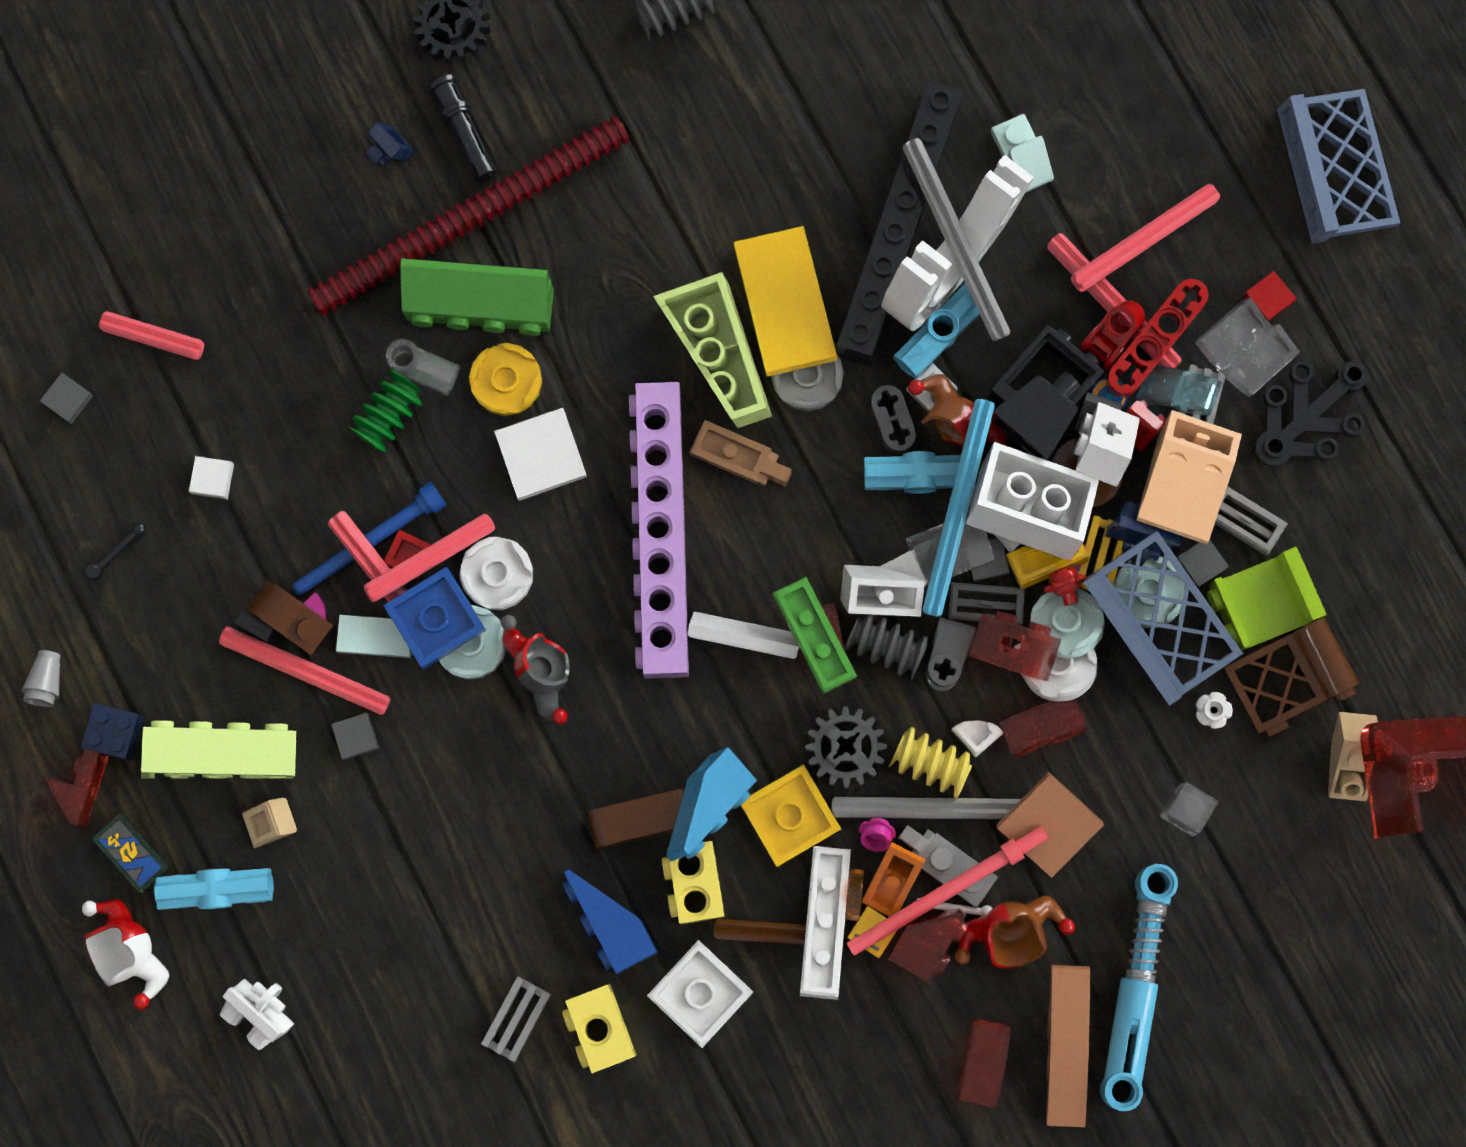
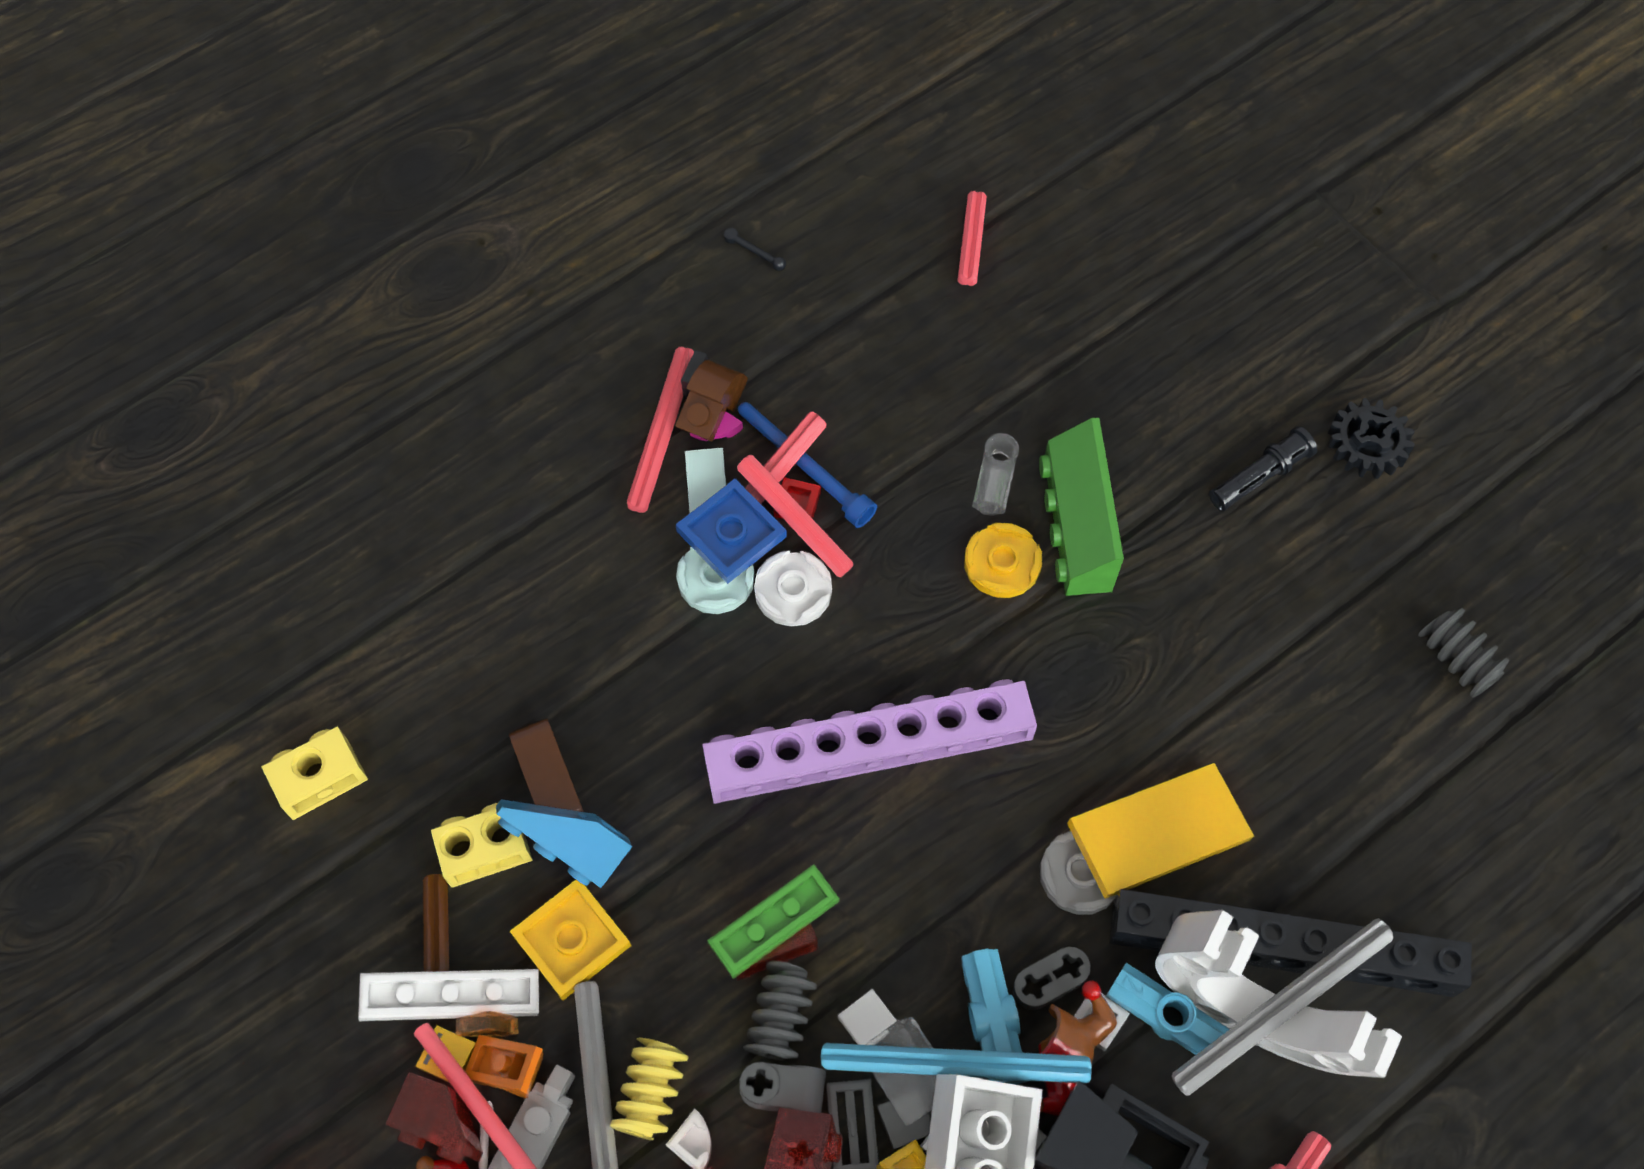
camera: 75 degrees right, 15 degrees down
light grey cone [22,650,61,707] -> none
dark grey tile [40,373,93,424] -> none
clear red slope [46,749,109,828] -> none
dark blue piece [81,703,144,761] -> none
white piece [82,899,170,1010] -> none
tile [92,813,171,894] -> none
yellowish green wedge [141,721,296,779] -> none
medium azure piece [154,868,274,910] -> none
white tile [189,456,234,499] -> none
white hips [220,979,294,1050] -> none
tan slope [242,798,297,848] -> none
dark red piece [308,115,629,317] -> none
dark grey tile [331,713,379,760] -> none
green piece [347,369,422,452] -> none
dark blue tile [366,122,415,166] -> none
light grey tile [481,976,551,1062] -> none
white tile [494,408,587,501] -> none
dark grey piece [500,615,570,725] -> none
blue slope [562,870,658,974] -> none
white tile [647,940,753,1048] -> none
yellowish green wedge [653,272,772,428] -> none
white tile [687,612,799,659] -> none
medium nougat hinge [689,420,792,487] -> none
dark grey gear [805,706,887,789] -> none
white slope [840,565,925,617] -> none
dark pink plate [859,817,896,852] -> none
light aqua slope [991,114,1054,193] -> none

